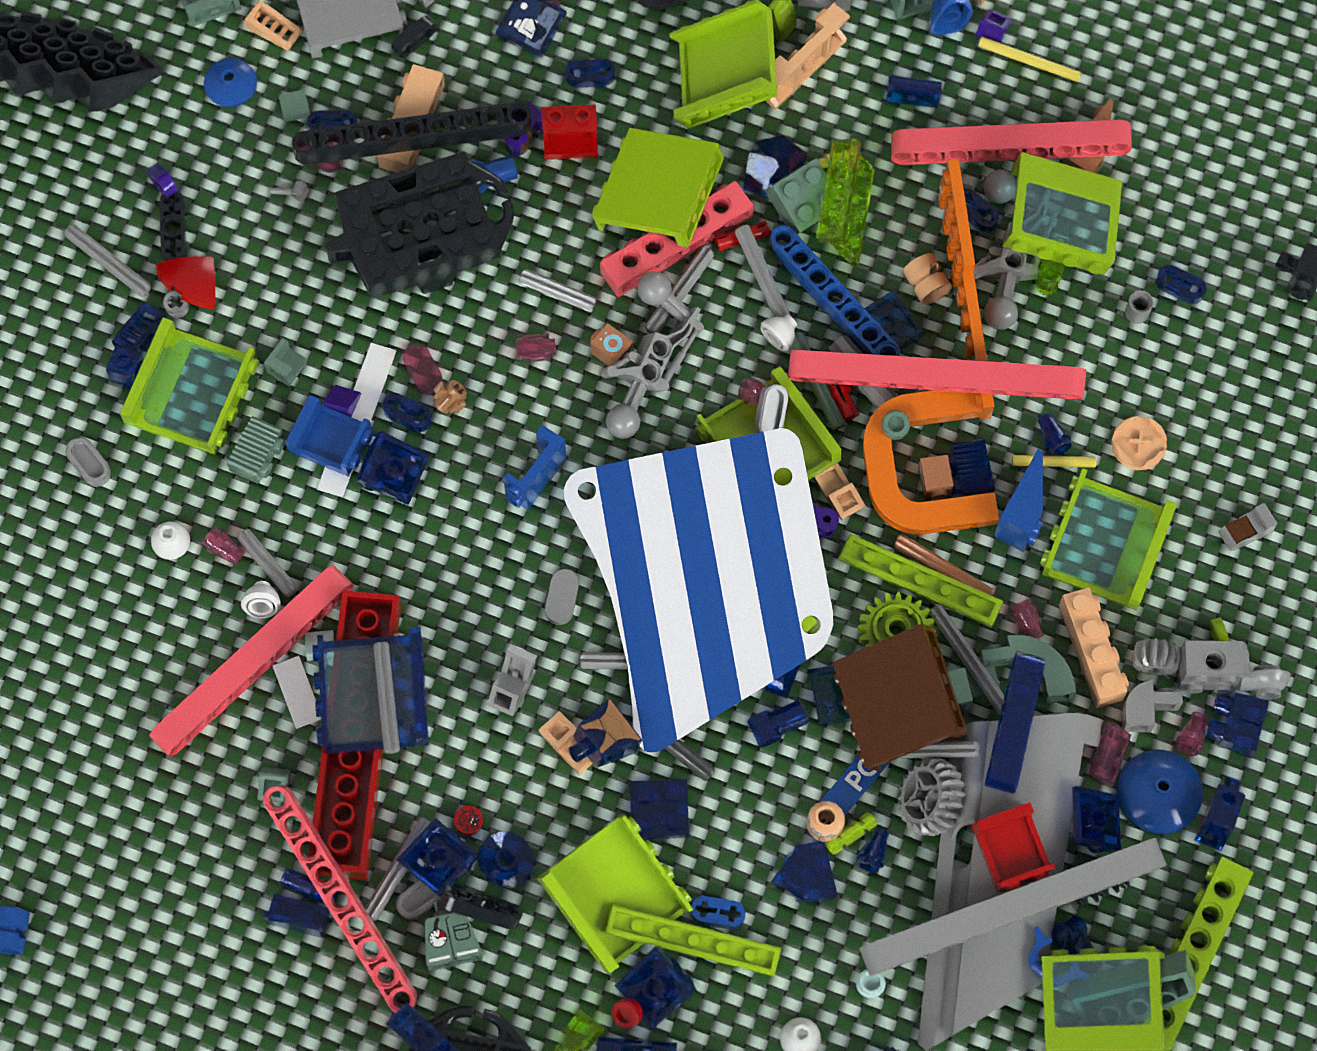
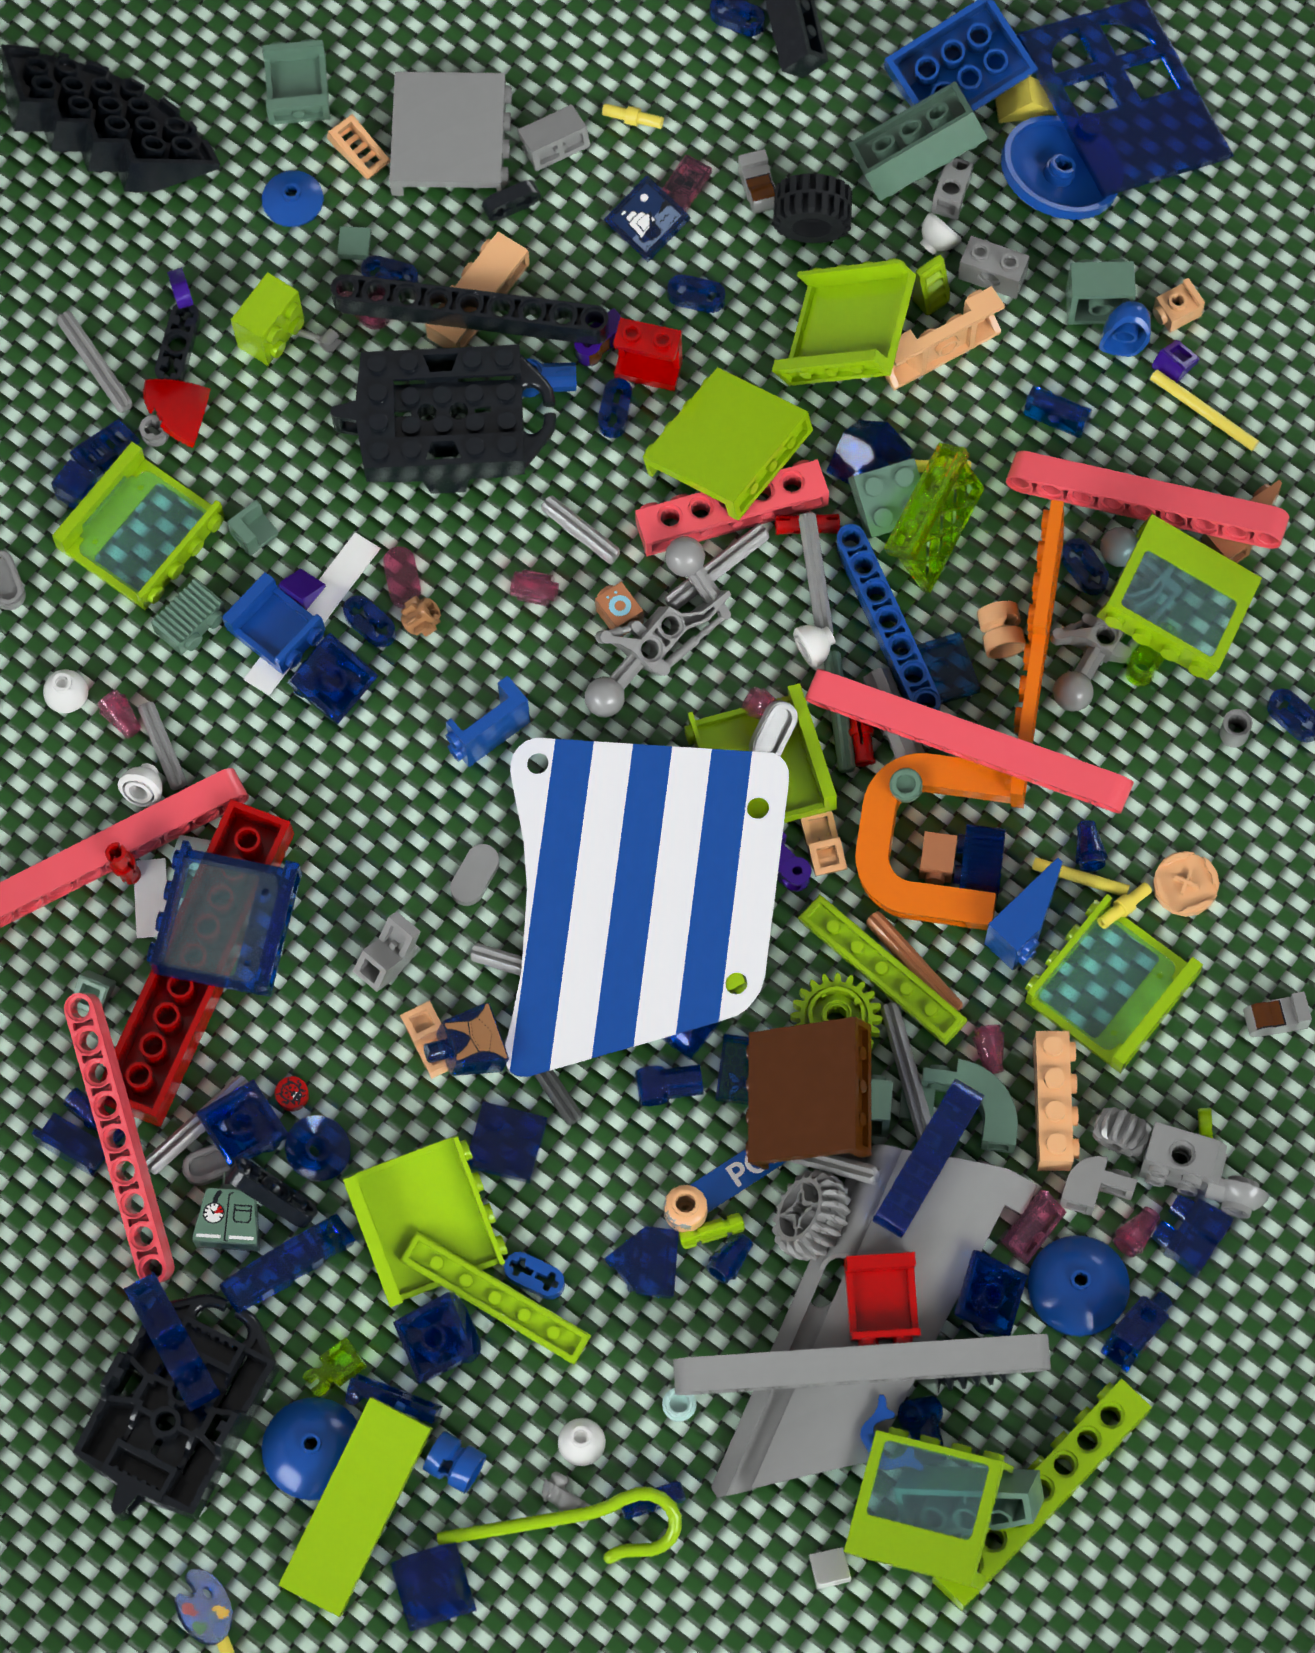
camera: 20 degrees right, 0 degrees up
light grey axle [373,642,400,754] -> none
red tile [612,998,643,1029] -> none
none -> red pin [105,842,141,885]
none -> clear blue slope [219,1214,356,1313]
none -> lime brick [231,272,304,366]
none -> clear blue beam [598,378,632,438]
none -> light yellow bar [1097,882,1152,929]

